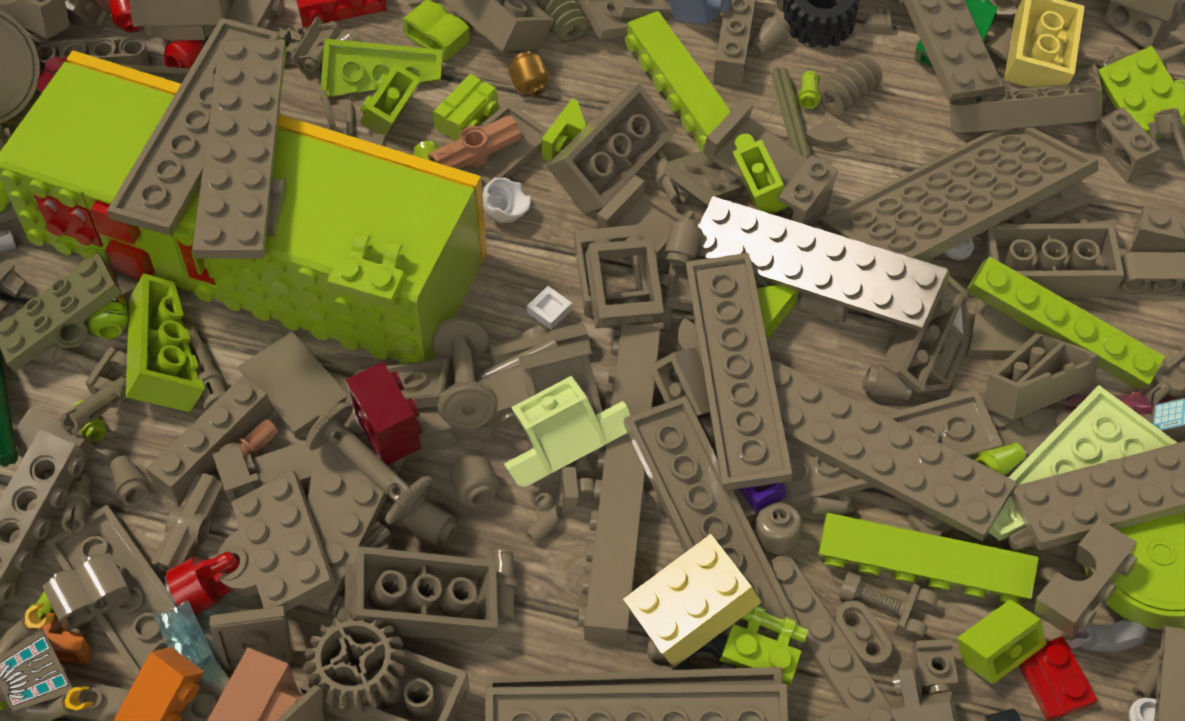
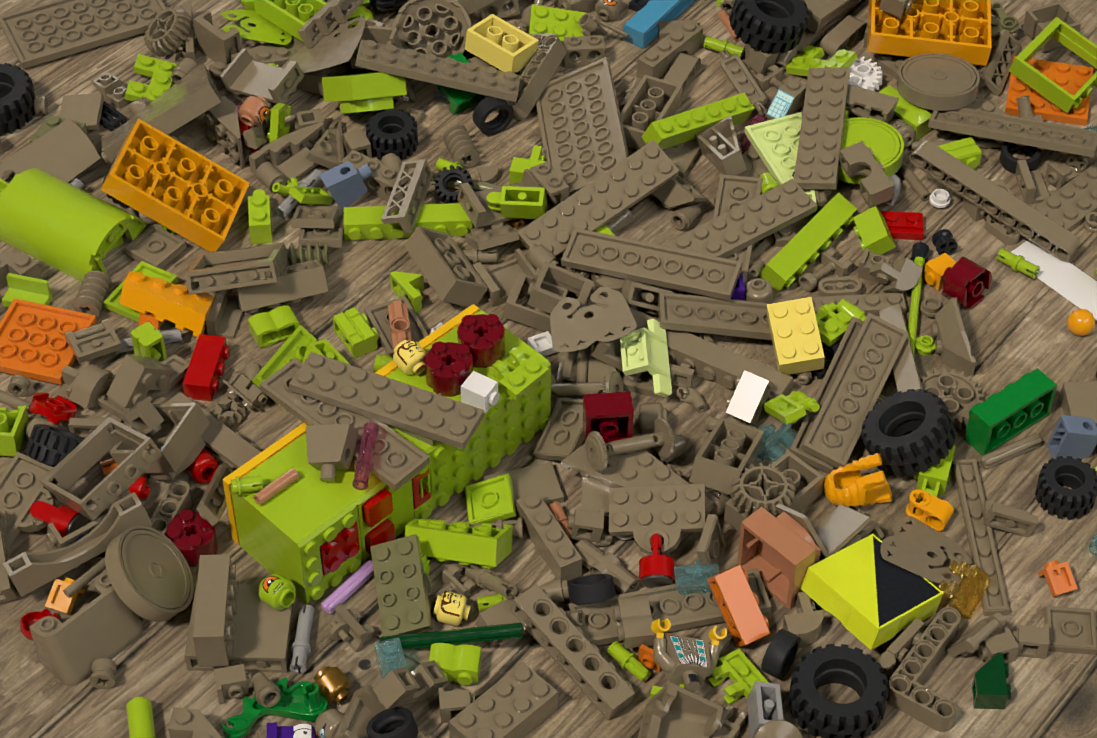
camera: 65 degrees left, 10 degrees down
pearl gold head [508,51,551,97] -> none
none -> lime pin [231,475,263,496]
none -> nougat piece [253,468,299,505]
none -> dark tan torso [306,424,359,482]
none -> lavender axle [321,560,374,614]
none -> clear pink pin [352,422,379,490]
none -> dark tan fence [381,159,433,233]
none -> light yellow head [393,340,427,375]
none -> dark red brick [425,341,473,397]
none -> light yellow head [433,591,470,626]
none -> black tyre [434,165,474,204]
none -> dark red brick [457,314,505,368]
none -> white brick [461,371,500,413]
none -> lime tile [465,473,516,524]
none -> black tyre [473,96,513,135]
none -> lime brick [509,145,546,184]
none -> dark tan piece [550,286,637,352]
none -> black tyre [567,574,615,604]
none -> brick [726,370,774,426]
none -> clear light blue hips [758,423,796,462]
none -> lime plate [763,391,820,424]
none -> lime cone [836,298,866,321]

